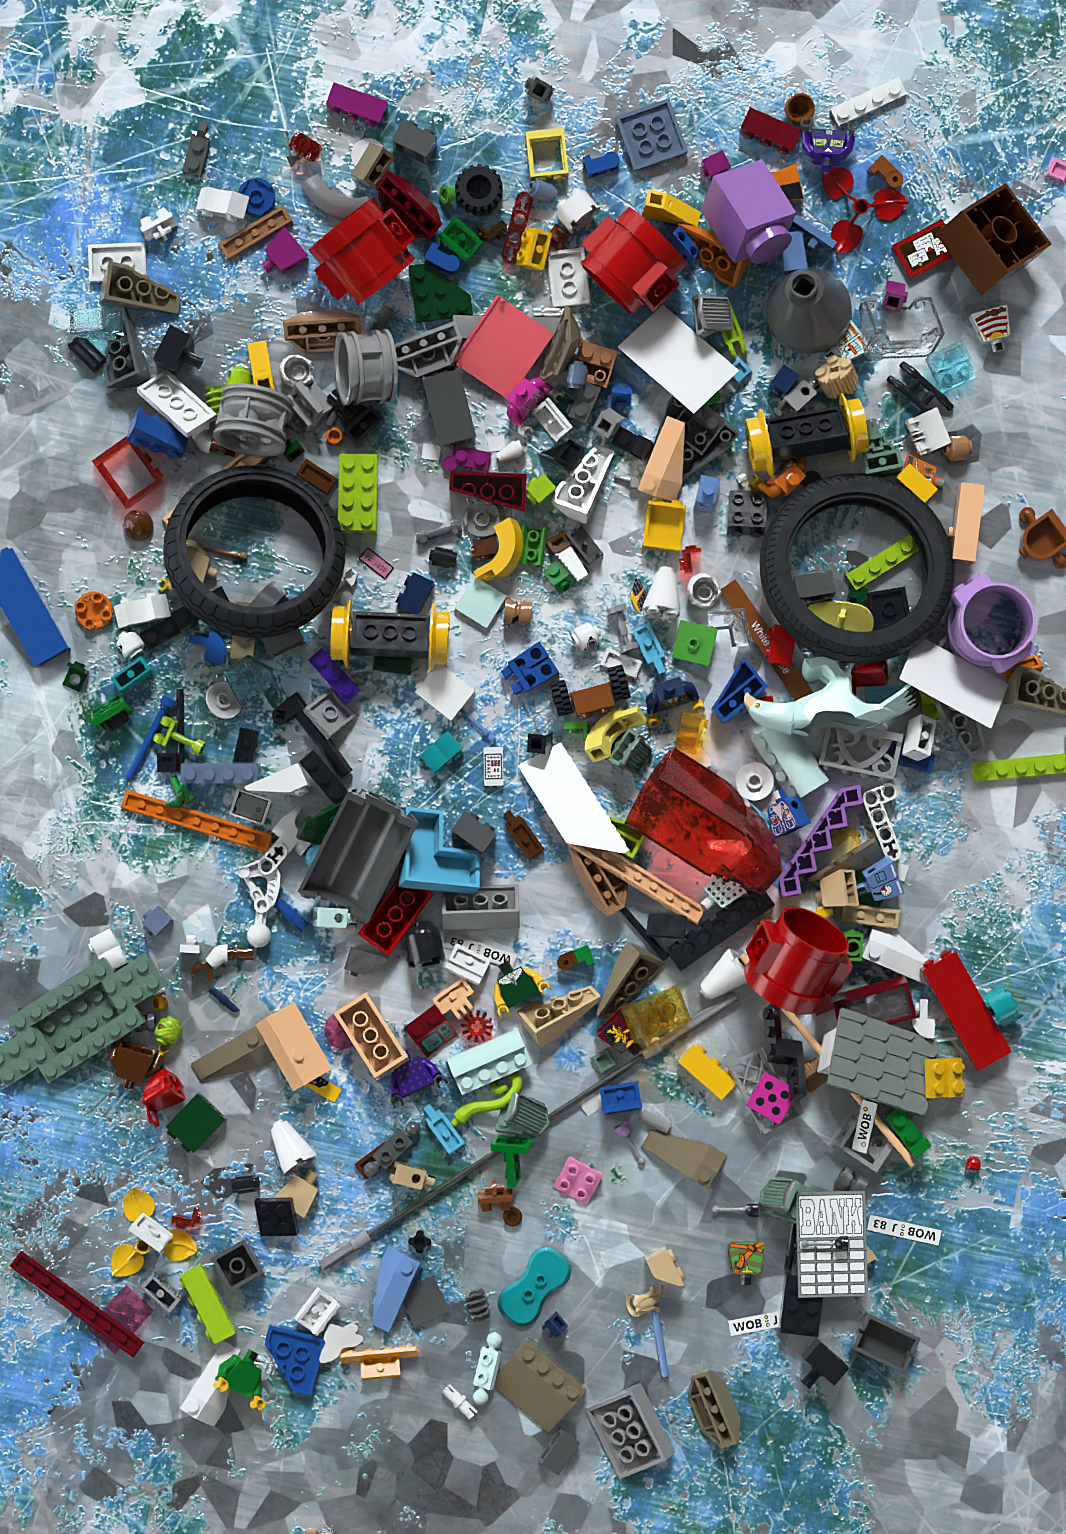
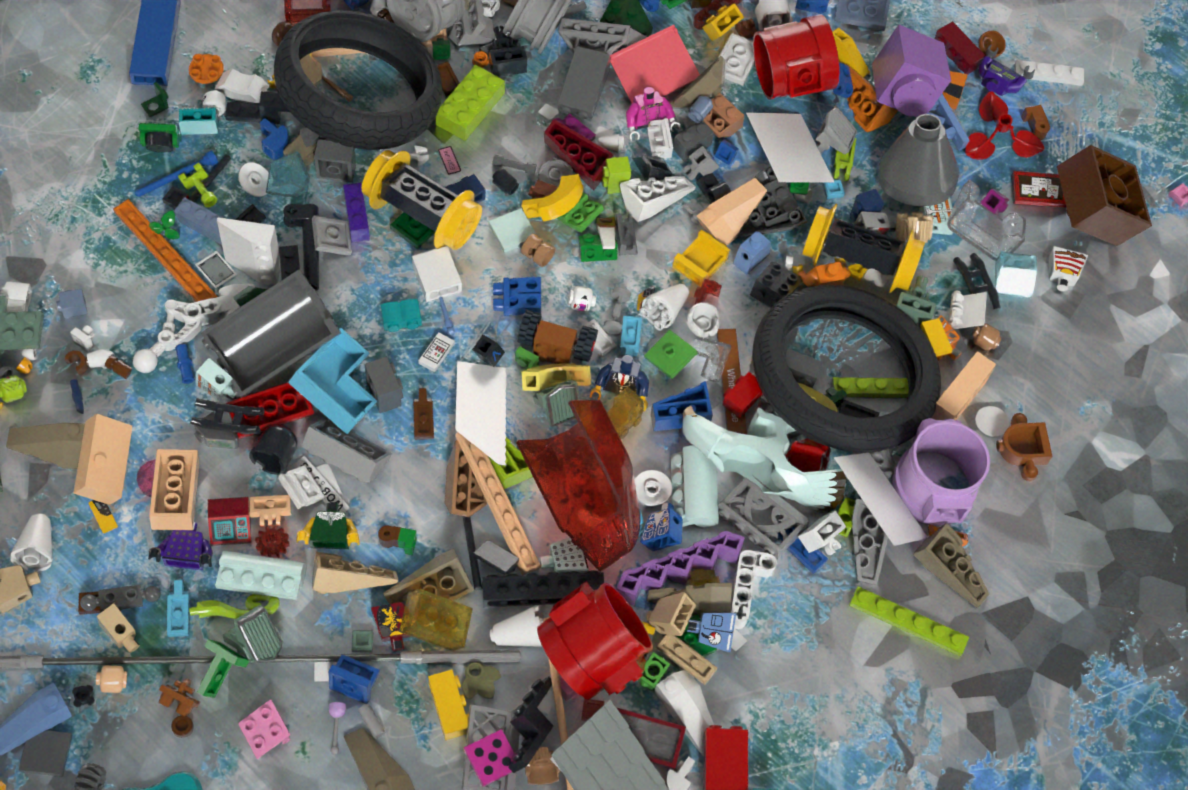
camera: 30 degrees right, 25 degrees down
none -> light nougat head [96,665,127,693]
none -> black piece [190,398,265,434]
none -> olive plate [462,662,501,699]
none -> white sticker [975,406,1009,437]

